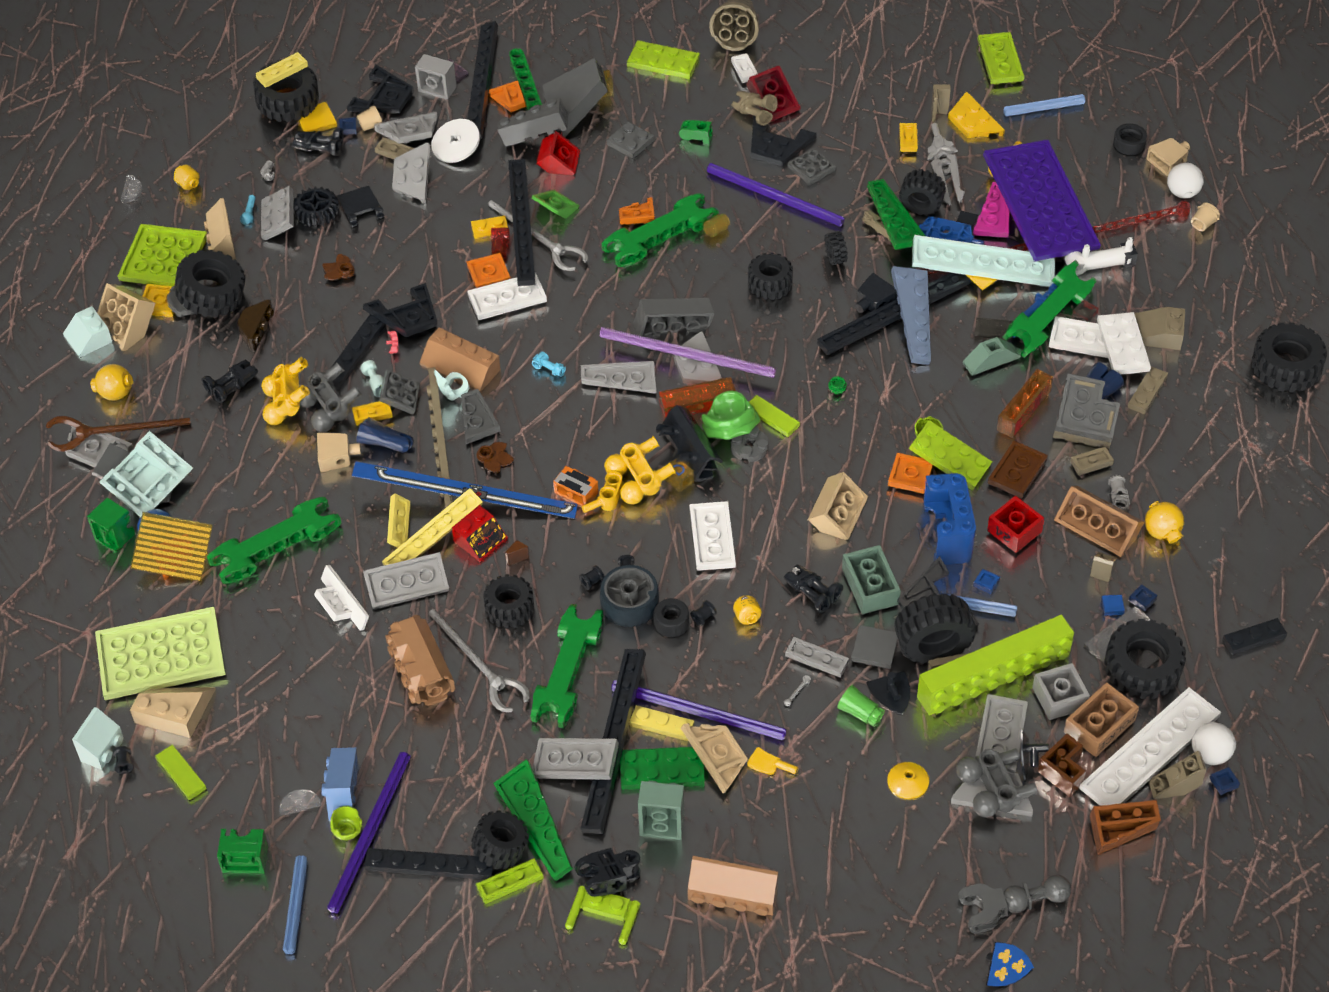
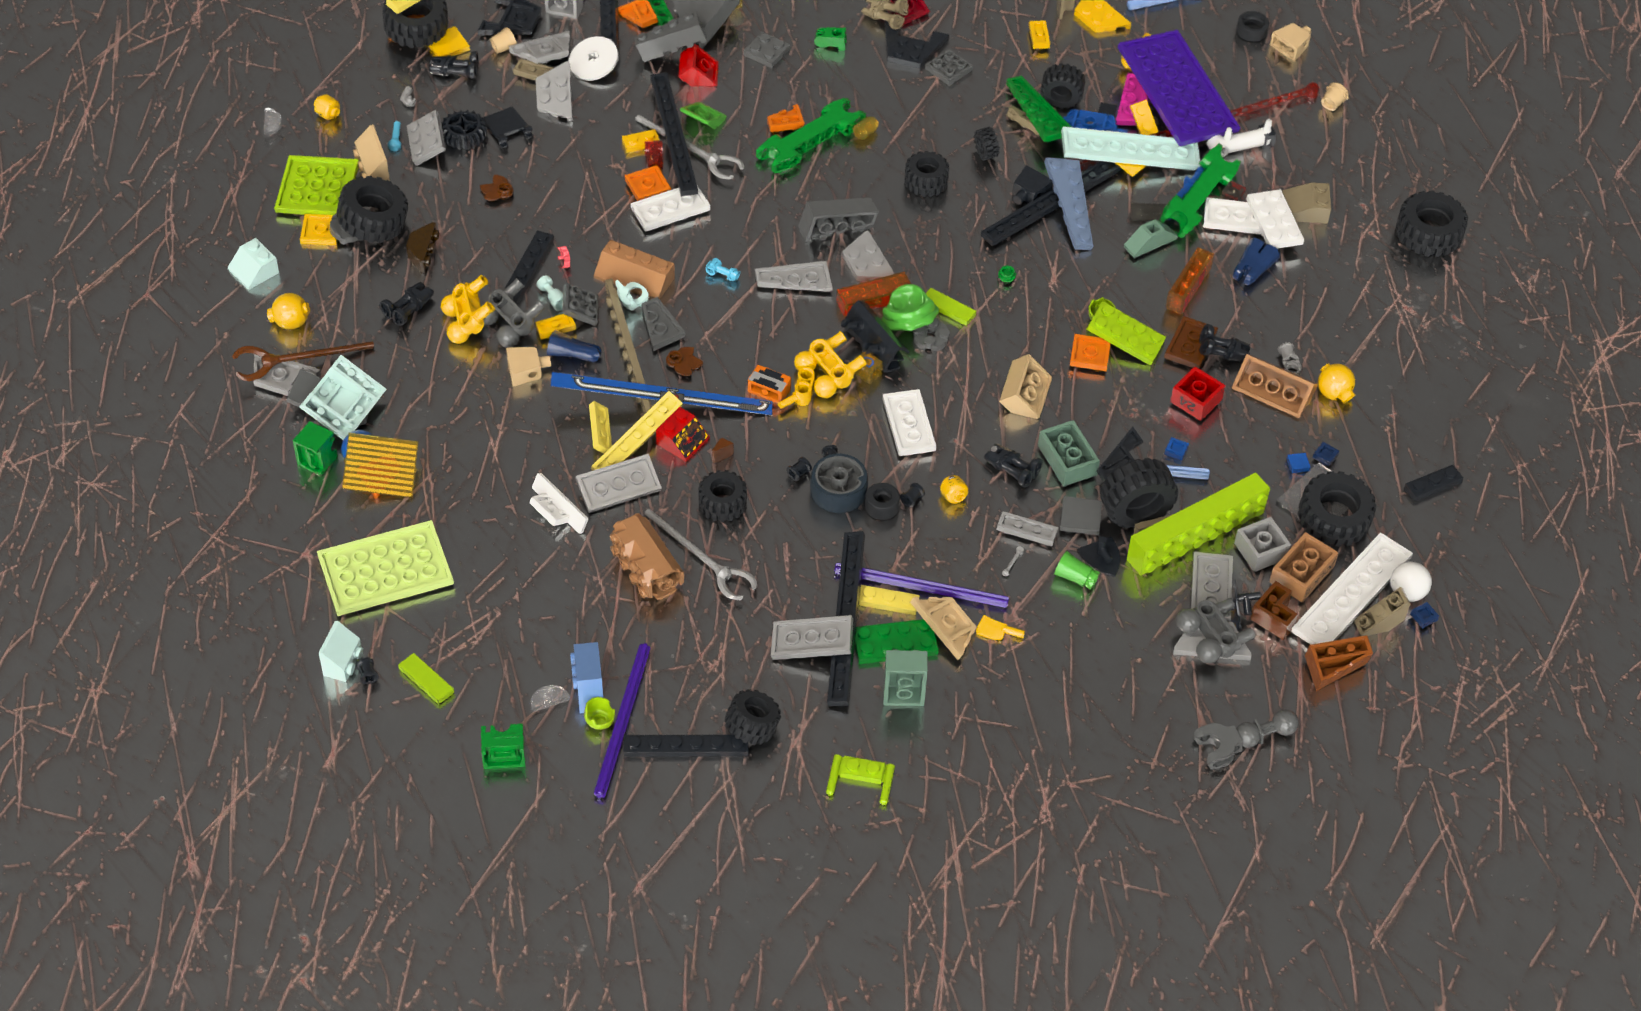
camera: 10 degrees left, 0 degrees up
tan wedge [97,283,155,351] -> none
tan wedge [130,687,216,738] -> none
green piece [207,497,342,584] -> none
medium blue axle [283,855,308,954] -> none
dark blue plate [339,117,357,135] -> none
black wing [363,283,437,337] -> none
lime tile [476,858,544,904] -> none
green wing [493,759,573,881] -> none
green piece [531,604,603,729] -> none
black piece [574,848,641,897] -> none
medium lavender axle [600,327,777,378] -> none
slope [688,856,778,916] -> none
dark purple axle [707,163,845,227] -> none
yellow dish [887,762,929,799] -> none
blue windscreen [923,473,976,565] -> none
light grey sword [927,123,965,206] -> none
blue shield [986,942,1034,986] -> none
dark grey piece [1053,373,1120,450] -> none
dark tan plate [1070,446,1114,475] -> none
dark tan slope [1090,552,1118,582] -> none
dark tan plate [1128,366,1168,415] -> none
white piece [1167,163,1204,198] -> none
none -> yellow plate [1130,100,1158,135]
none -> black piece [1199,324,1250,362]

